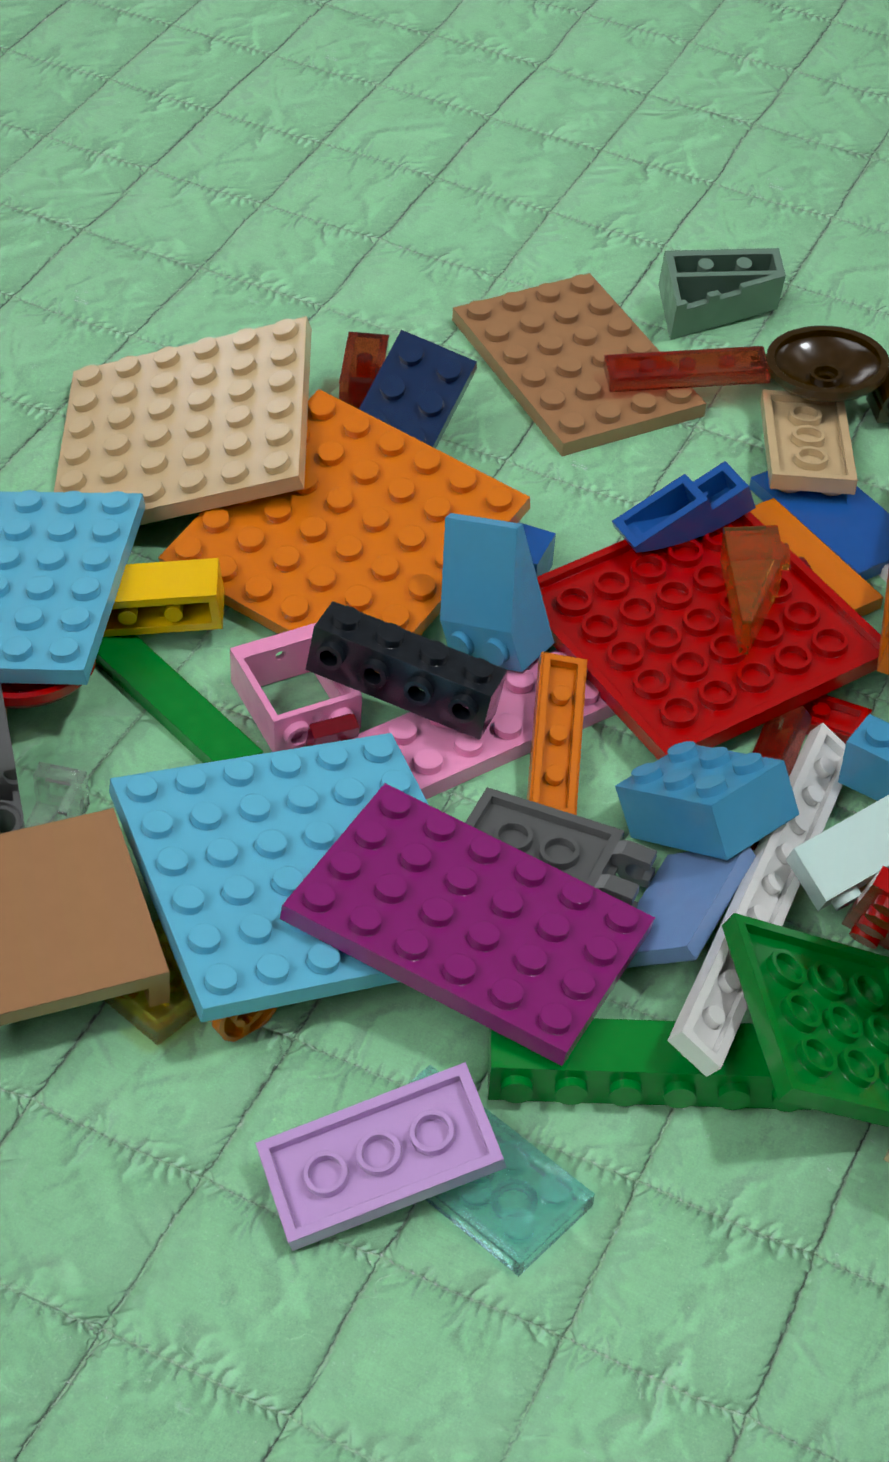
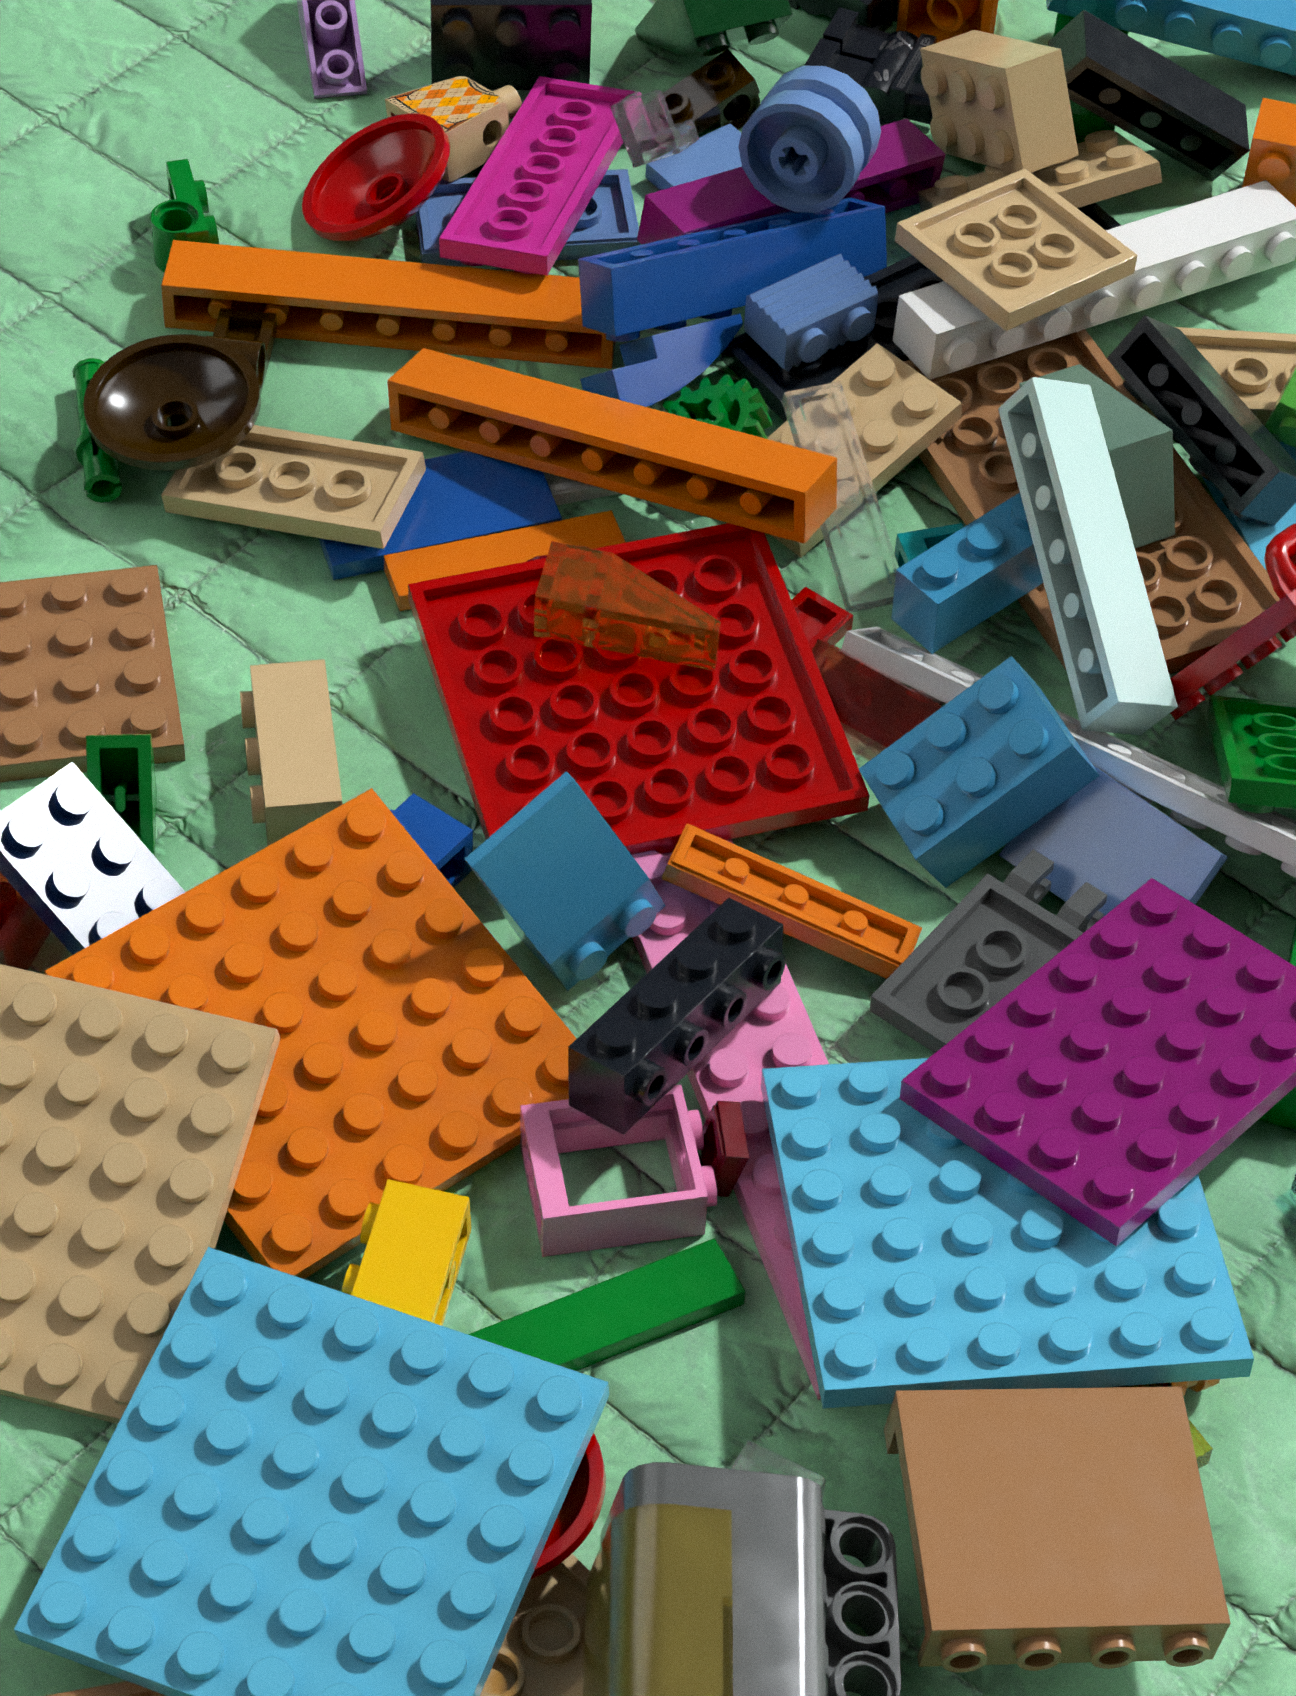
camera: 75 degrees left, 5 degrees up
clear red tile [603,346,771,393] -> none
blue slope [612,461,756,553] -> none
none -> green slope [86,734,157,856]
none -> tan brick [240,659,342,846]

